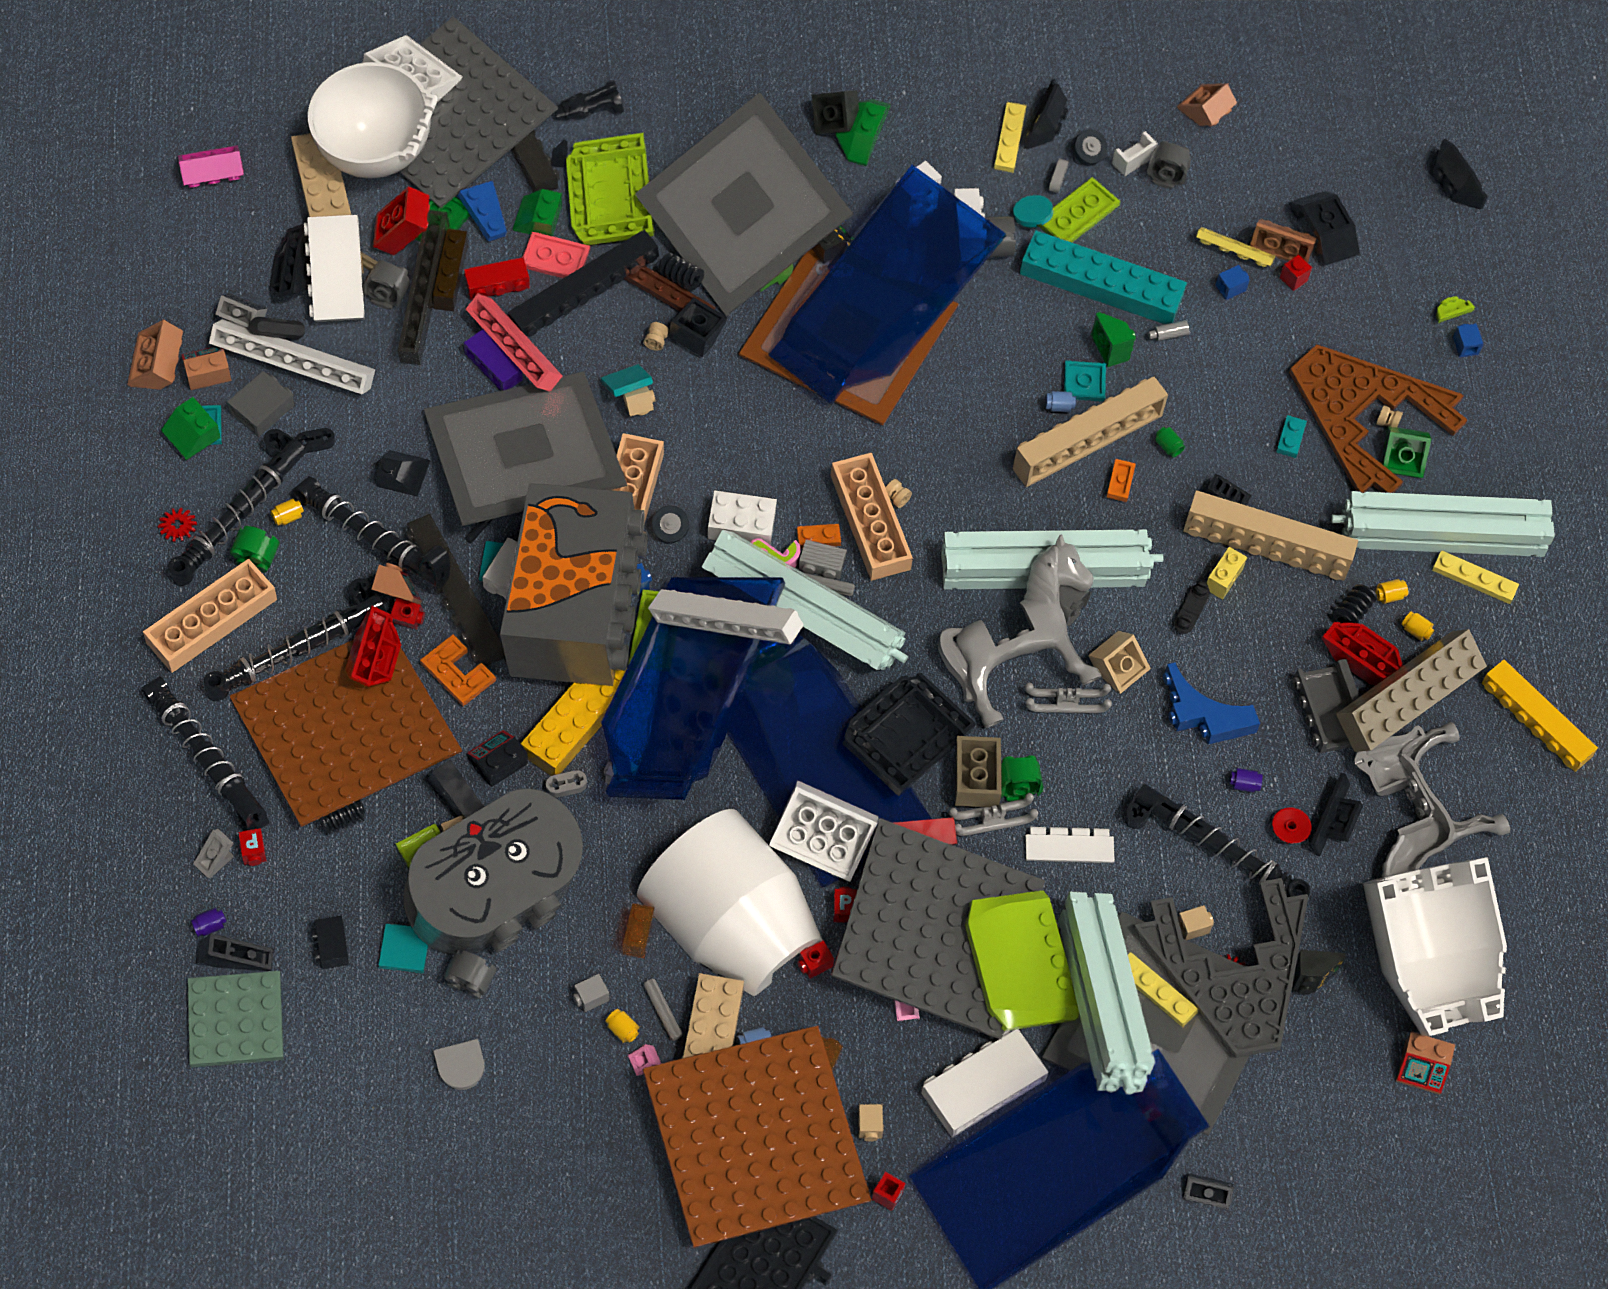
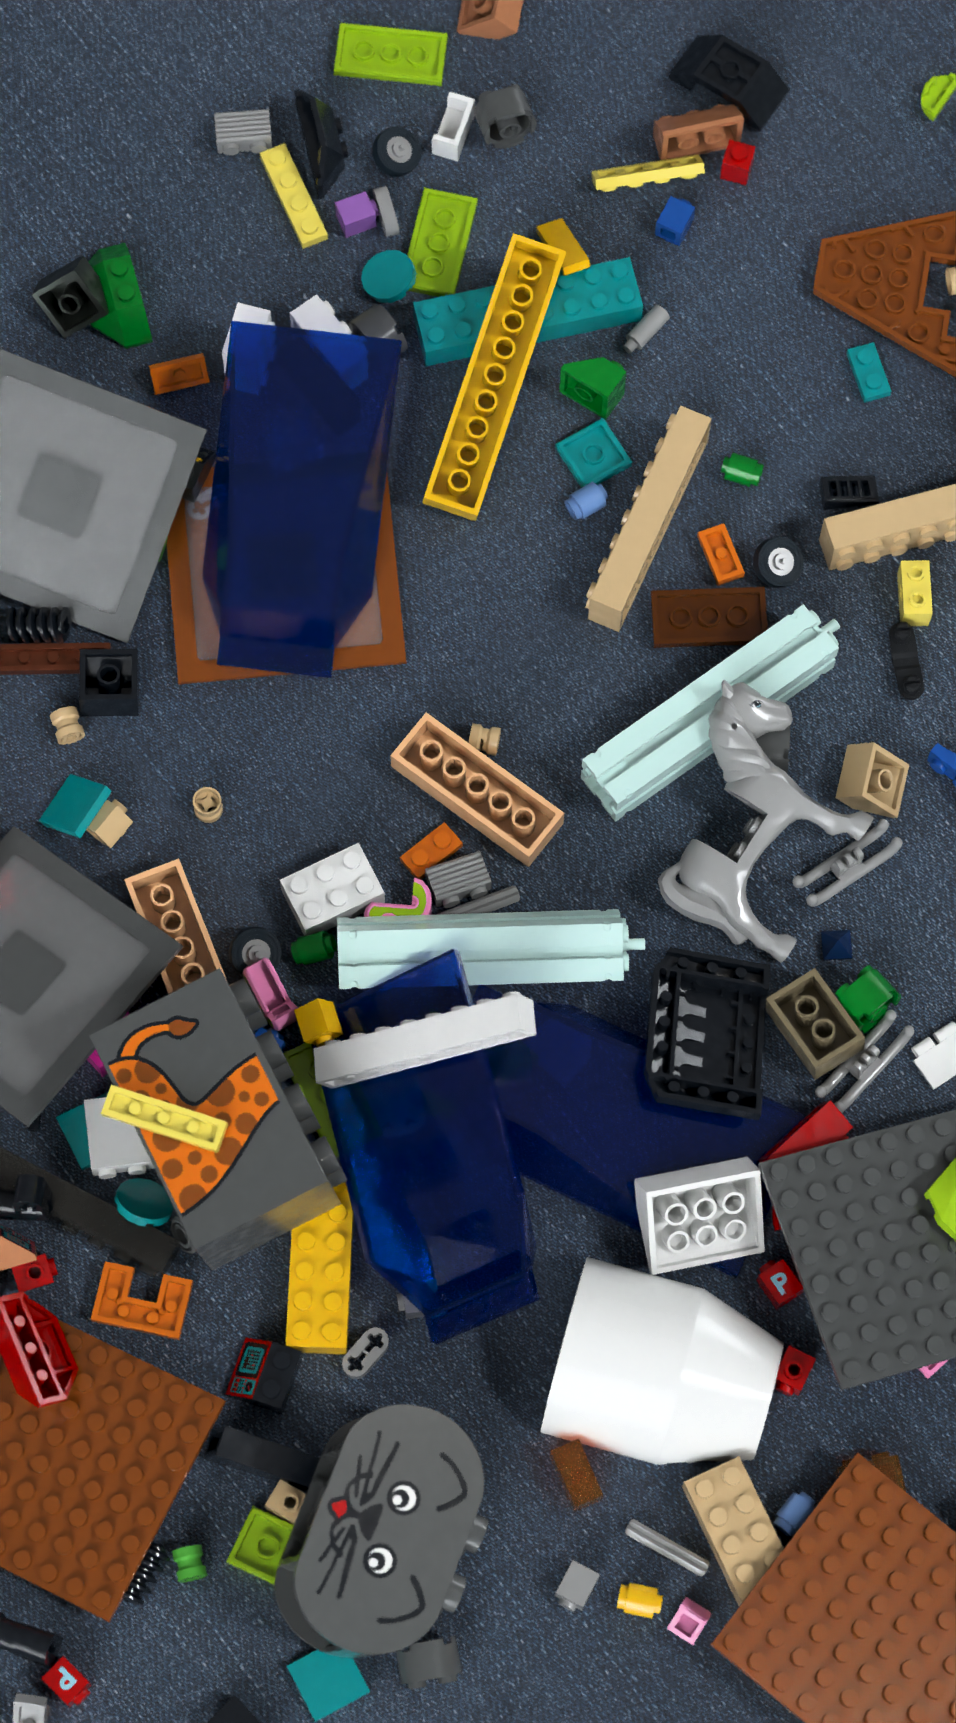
camera: 30 degrees left, 10 degrees up
none -> light yellow plate [101,1085,228,1153]
none -> teal tile [114,1178,174,1227]
none -> orange plate [149,353,210,395]
none -> bright green wheel [172,1545,208,1583]
none -> tan wheel [193,787,223,823]
none -> light grey brick [214,109,272,156]
none -> bright pink animal [242,958,297,1031]
none -> green brick [291,930,337,965]
none -> yellow brick [294,998,343,1047]
none -> lime tile [334,23,448,86]
none -> medium lavender brick [335,191,379,238]
none -> yellow brick [422,233,567,522]
none -> yellow tile [536,218,590,276]
none -> reddish brown plate [651,587,768,648]
none -> black wheel [753,537,804,588]
none -> dark blue slope [821,930,853,961]

